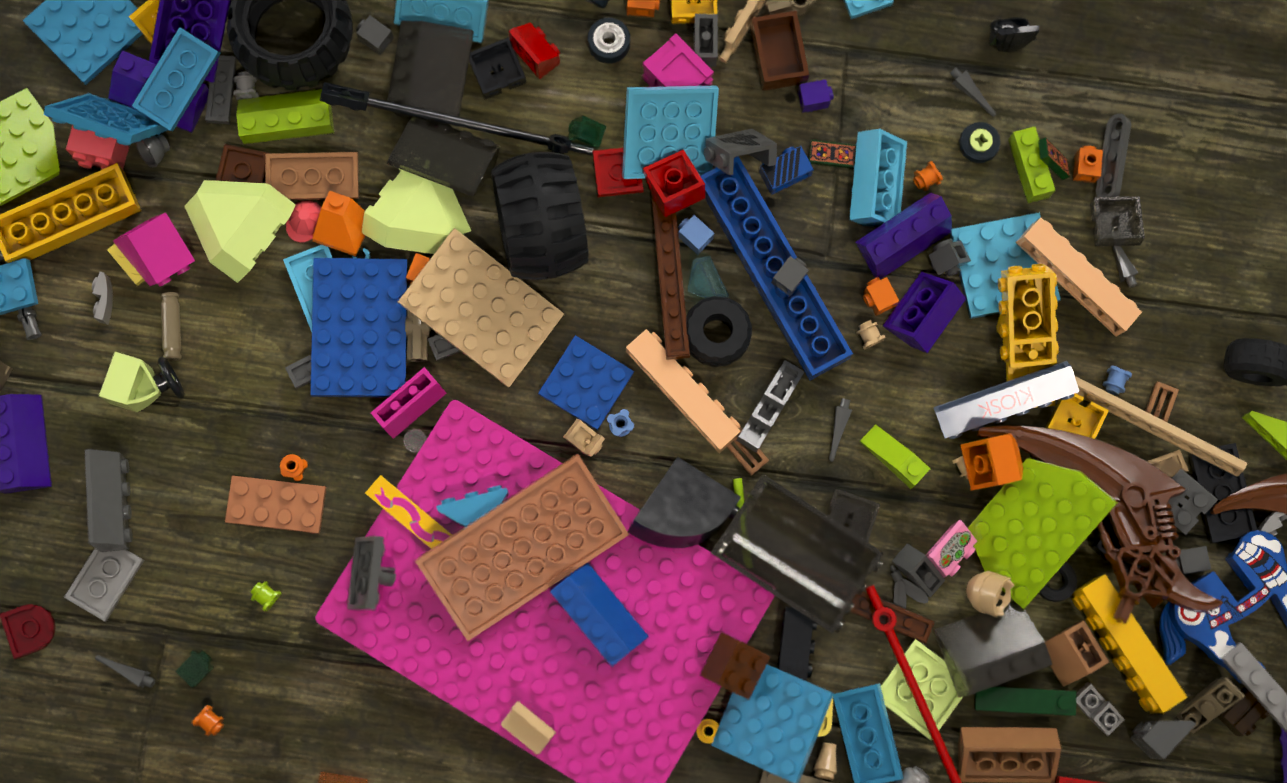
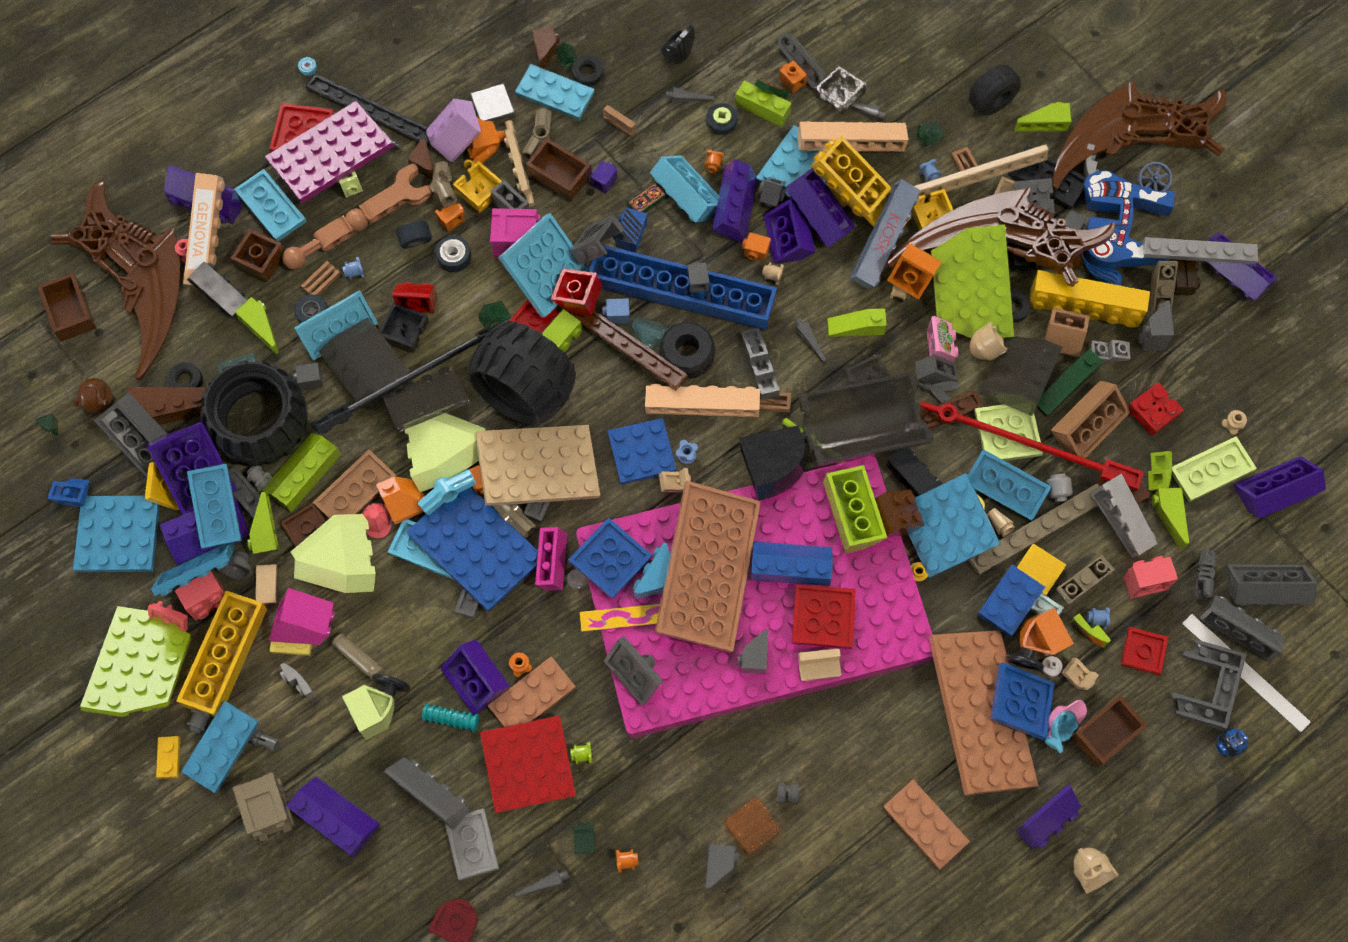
camera: 40 degrees left, 10 degrees down
none -> coral plate [148,601,188,632]
none -> lime slope [248,492,279,554]
none -> tan tile [256,564,277,605]
none -> medium azure piece [418,470,476,515]
none -> teal piece [422,703,479,732]
none -> dark purple slope [440,640,510,715]
none -> red plate [480,715,576,813]
none -> lime brick [542,309,582,352]
none -> blue plate [568,518,652,600]
none -> medium nougat tile [603,105,636,137]
none -> dark grey slope [738,630,768,674]
none -> dark purple slope [786,168,855,247]
none -> red plate [792,584,856,649]
none -> lime slope [823,465,887,554]
none -> clear green bracket [917,121,945,147]

